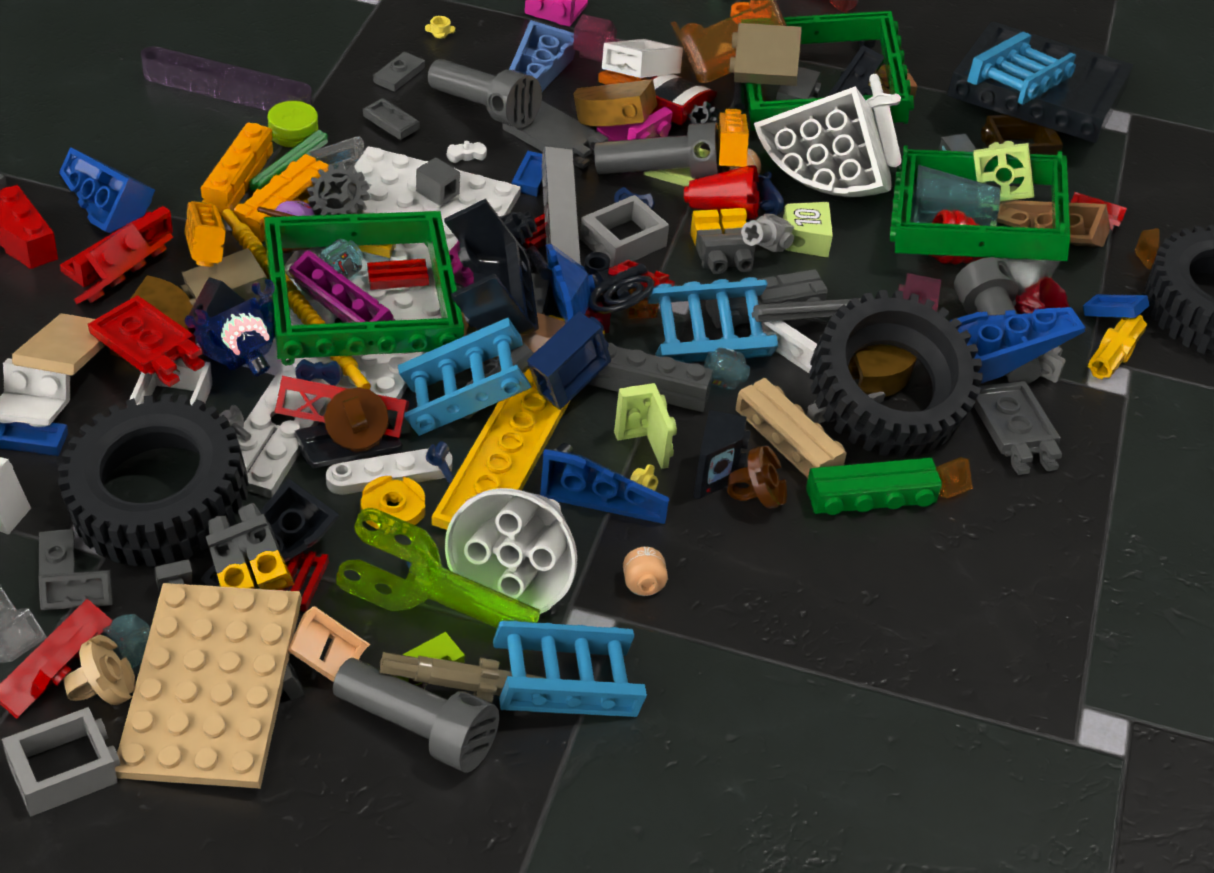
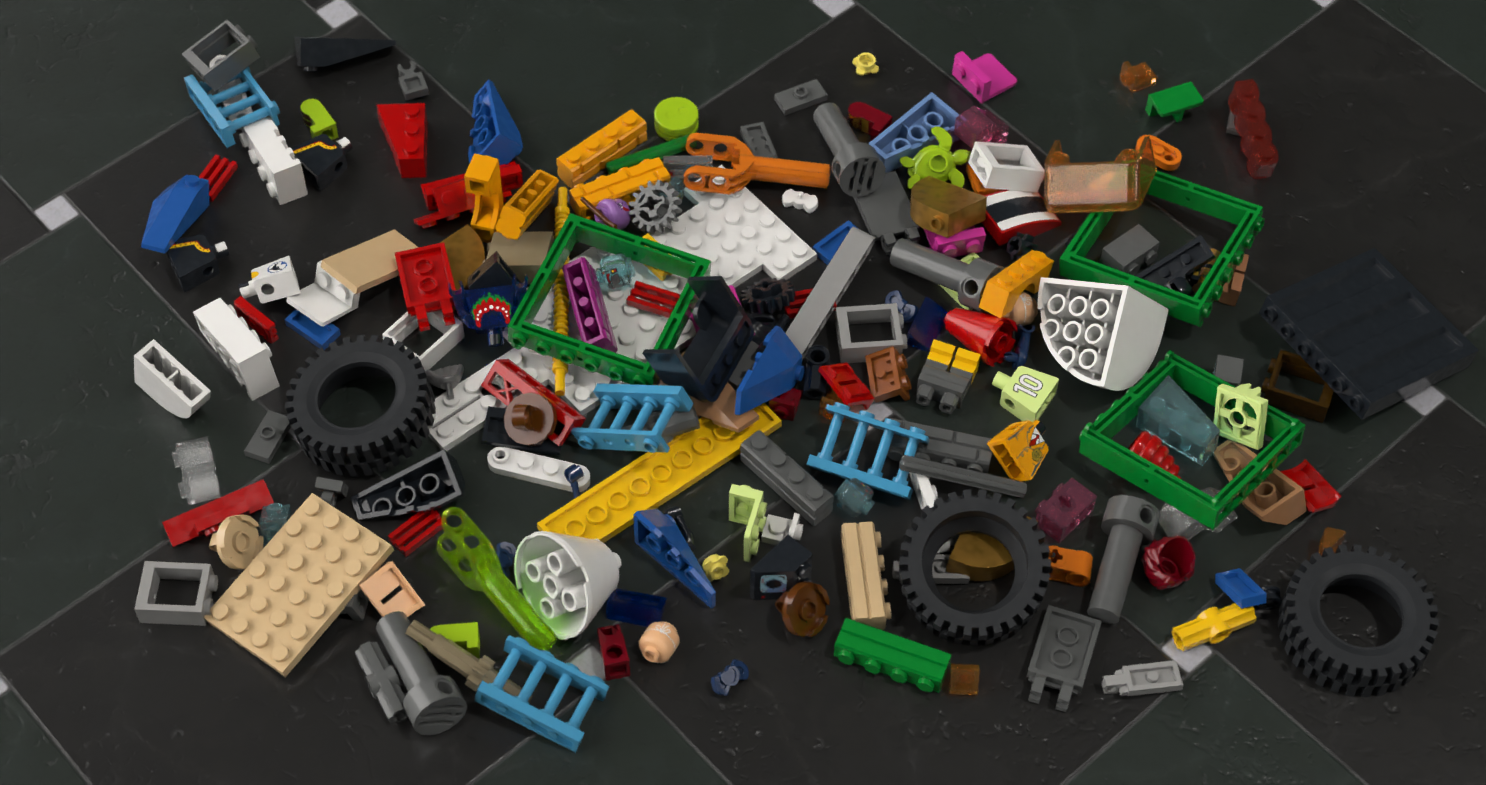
camera: 35 degrees right, 10 degrees up
dark grey plate [38,570,113,610] -> none
clear purple beam [141,46,312,111] -> none
dark grey hips [205,503,294,590] -> none
dark blue piece [295,359,343,386] -> none
yellow plate [360,476,425,536] -> none
dark grey brick [416,157,460,206] -> none
dark blue window [527,311,611,410] -> none
black piece [589,262,655,314] -> none
dark tan brick [729,23,802,86] -> none
light grey connector [741,214,794,252] -> none
white sword [866,74,902,167] -> none
blue wedge [950,307,1086,384] -> none
dark azure fence [967,32,1076,105] -> none
light grey bracket [1037,345,1066,383] -> none
none -> dark grey piece [355,641,408,723]
none -> light orange arch [464,153,504,243]
none -> dark red leg [597,624,631,681]
none -> clear blue slope [606,588,667,627]
none -> orange piece [684,133,831,195]
none -> dark blue piece [711,659,749,696]
none -> white bracket [761,513,804,545]
none -> dark red leg [848,102,893,142]
none -> dark orange bracket [865,346,912,403]
none -> lime animal [899,127,971,189]
none -> clear blue slope [907,297,948,352]
none -> light orange torso [987,420,1048,482]
none -> light grey hinge [1101,660,1184,696]

